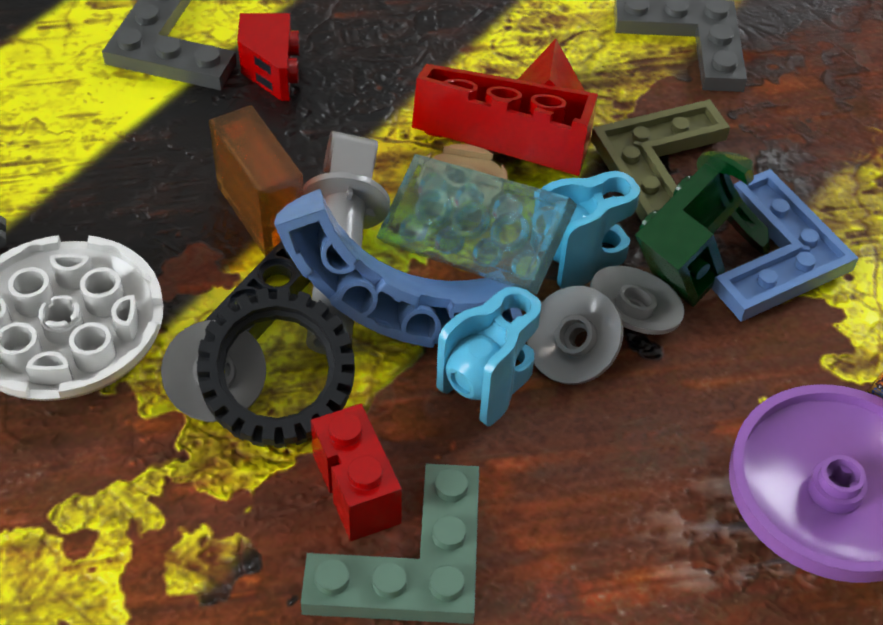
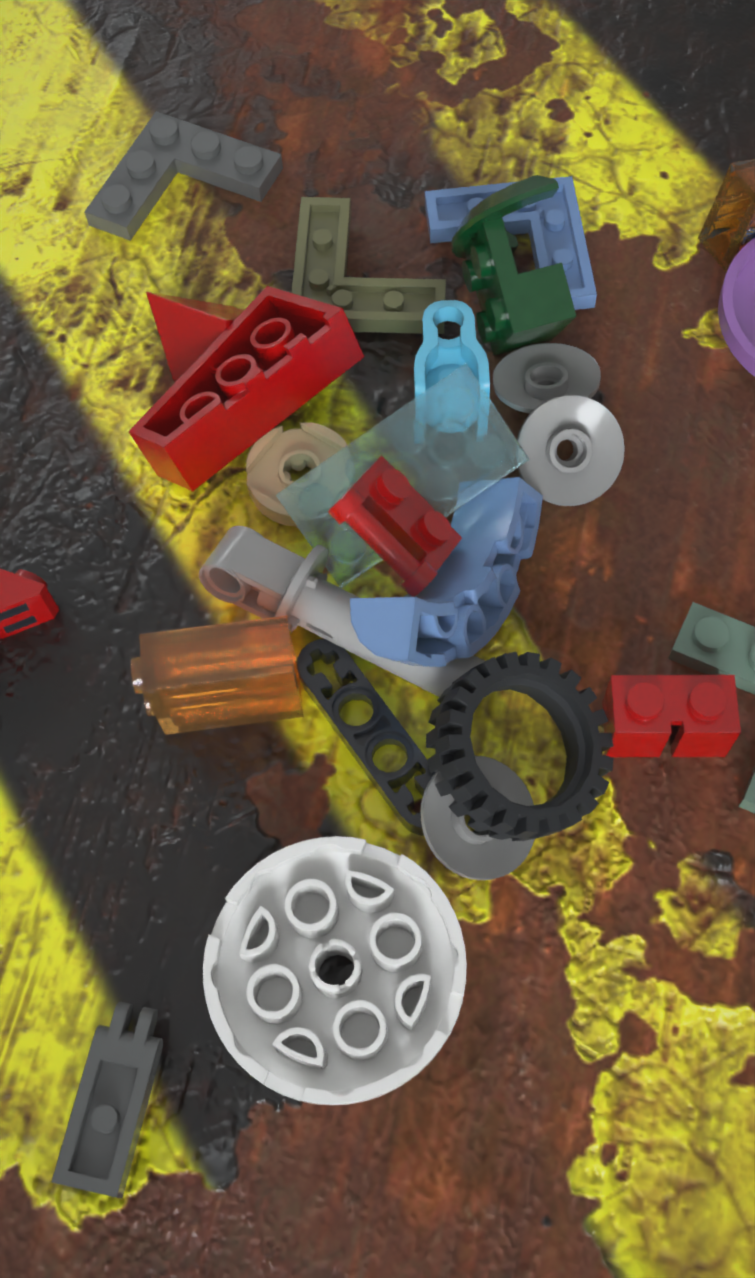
camera: 60 degrees left, 15 degrees up
medium azure piece [436,287,541,426] -> none
none -> red plate [327,455,462,597]

